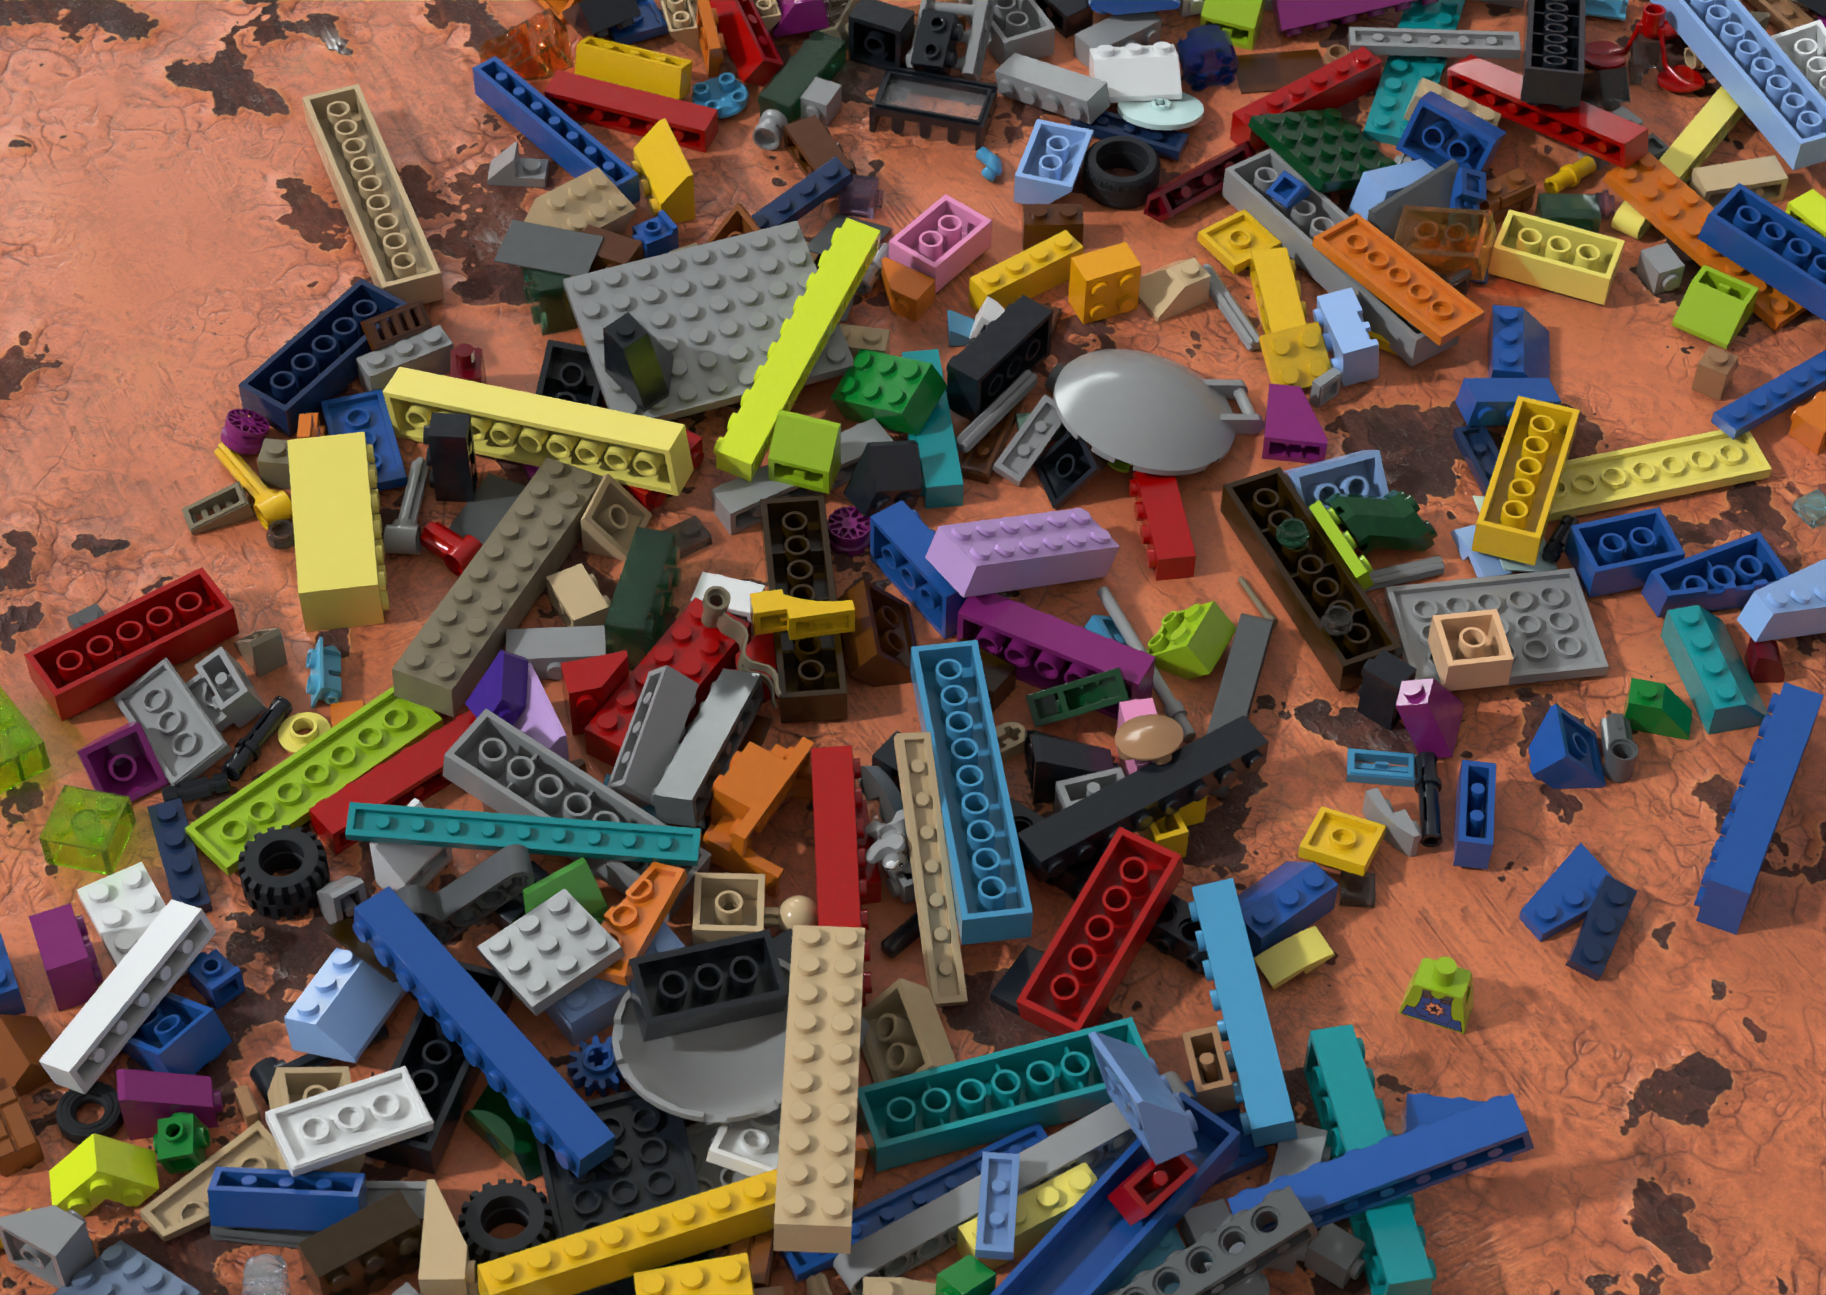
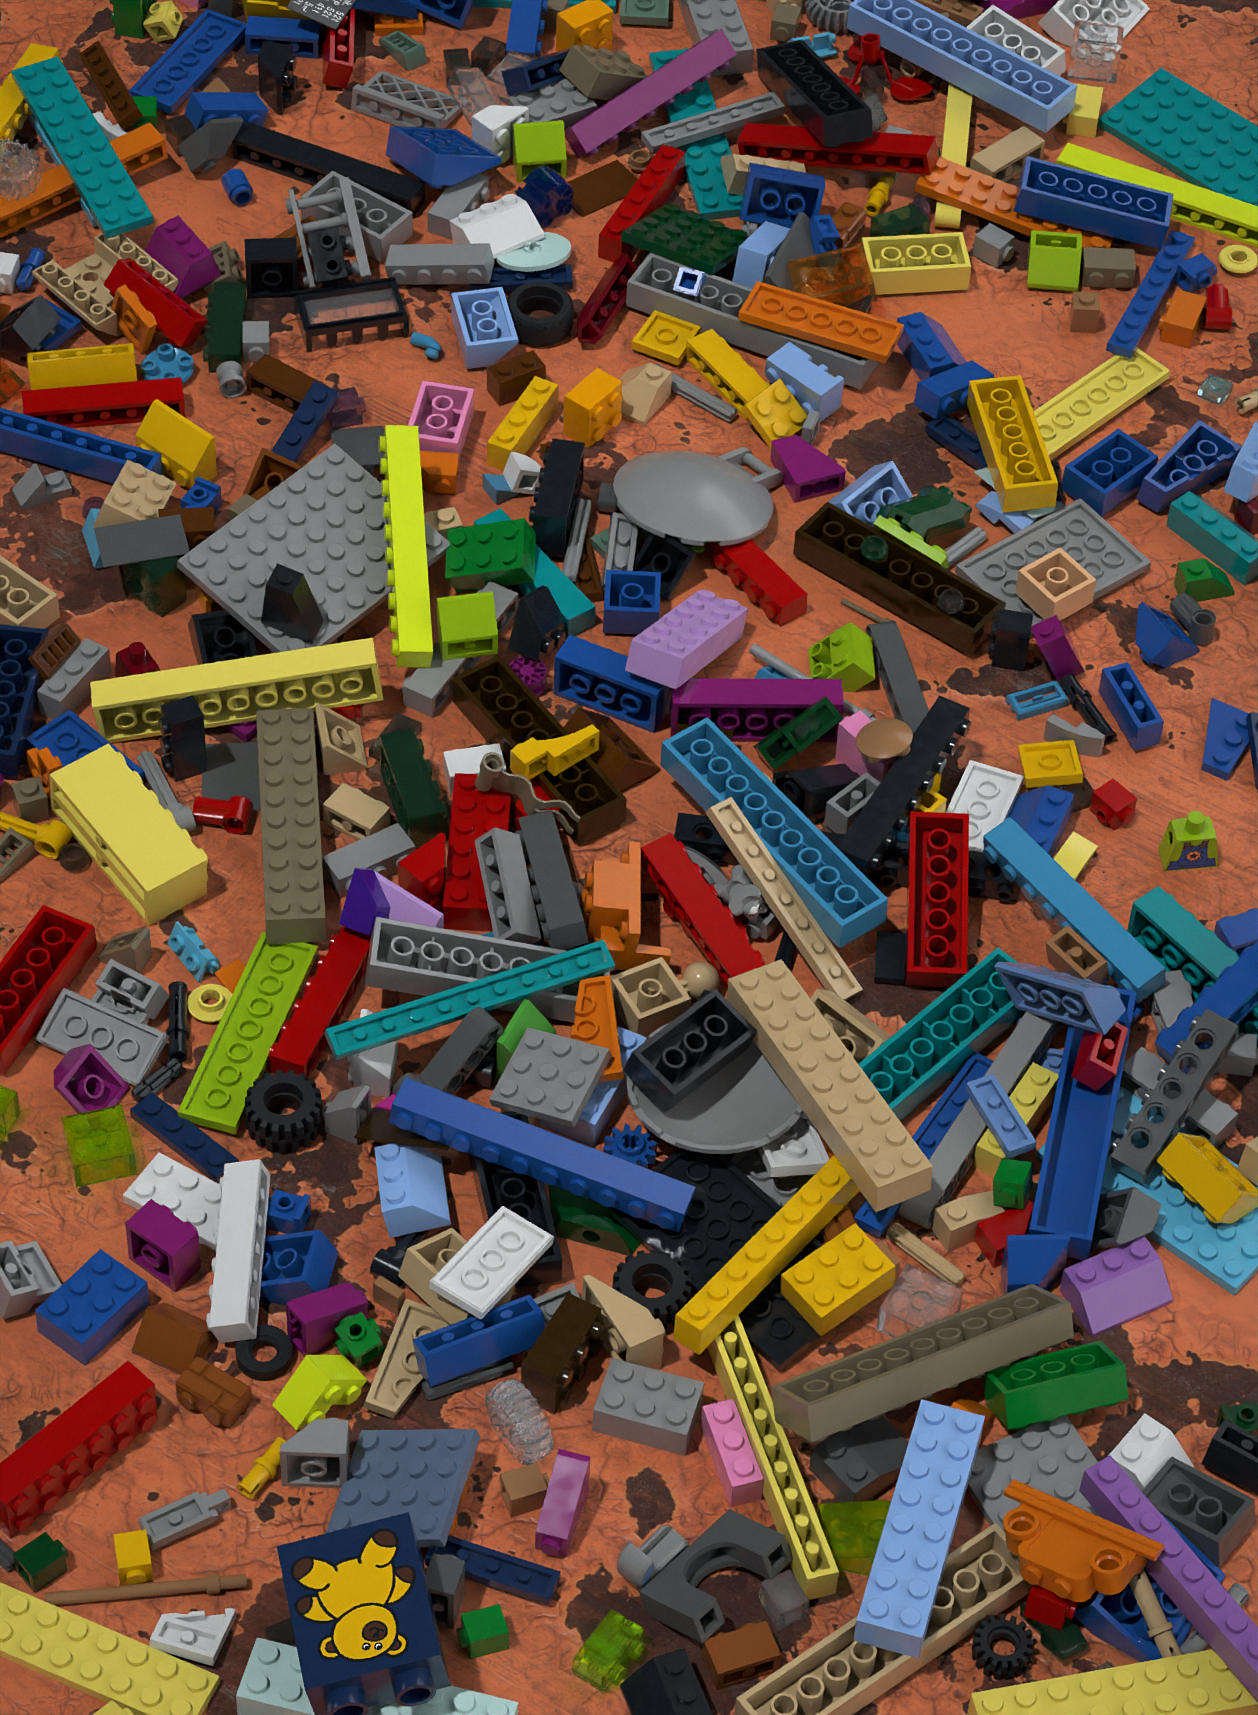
camera: 30 degrees left, 0 degrees up
none -> blue brick [603,570,661,634]
none -> white plate [945,760,1024,852]
none -> dark tan brick [1080,247,1136,289]
none -> red brick [1089,778,1137,831]

